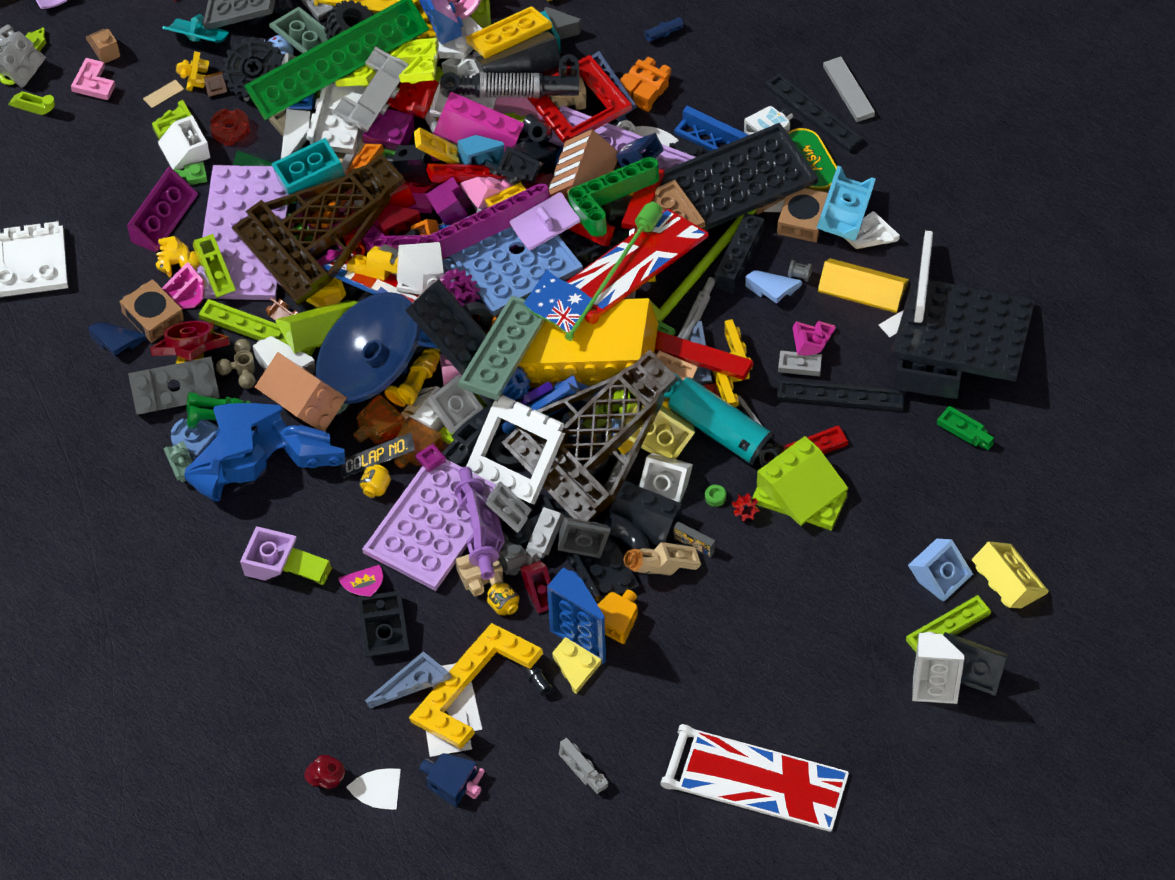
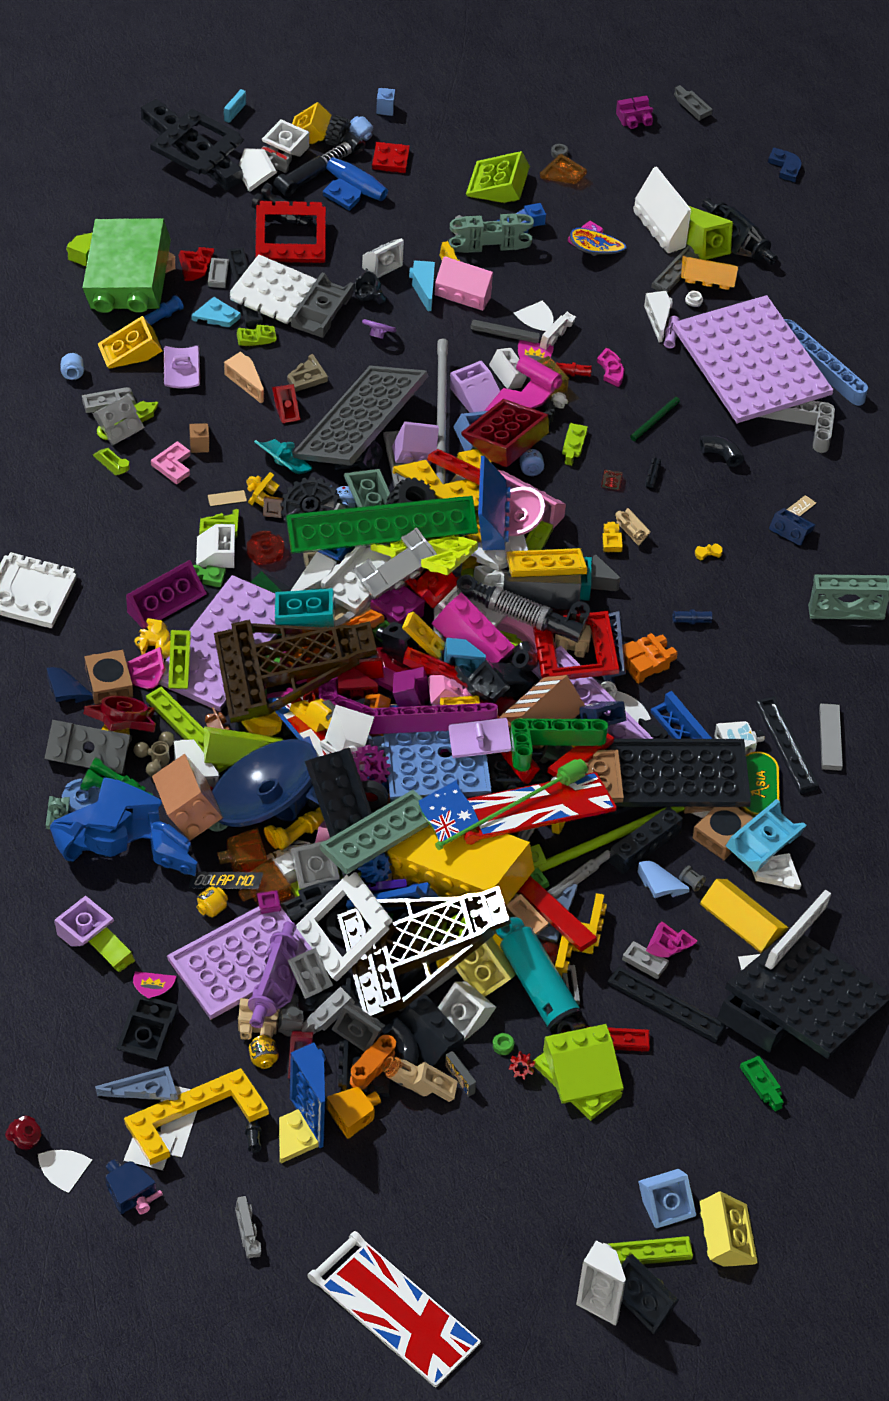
camera: 20 degrees right, 5 degrees down
none -> orange piece [350,1035,396,1090]

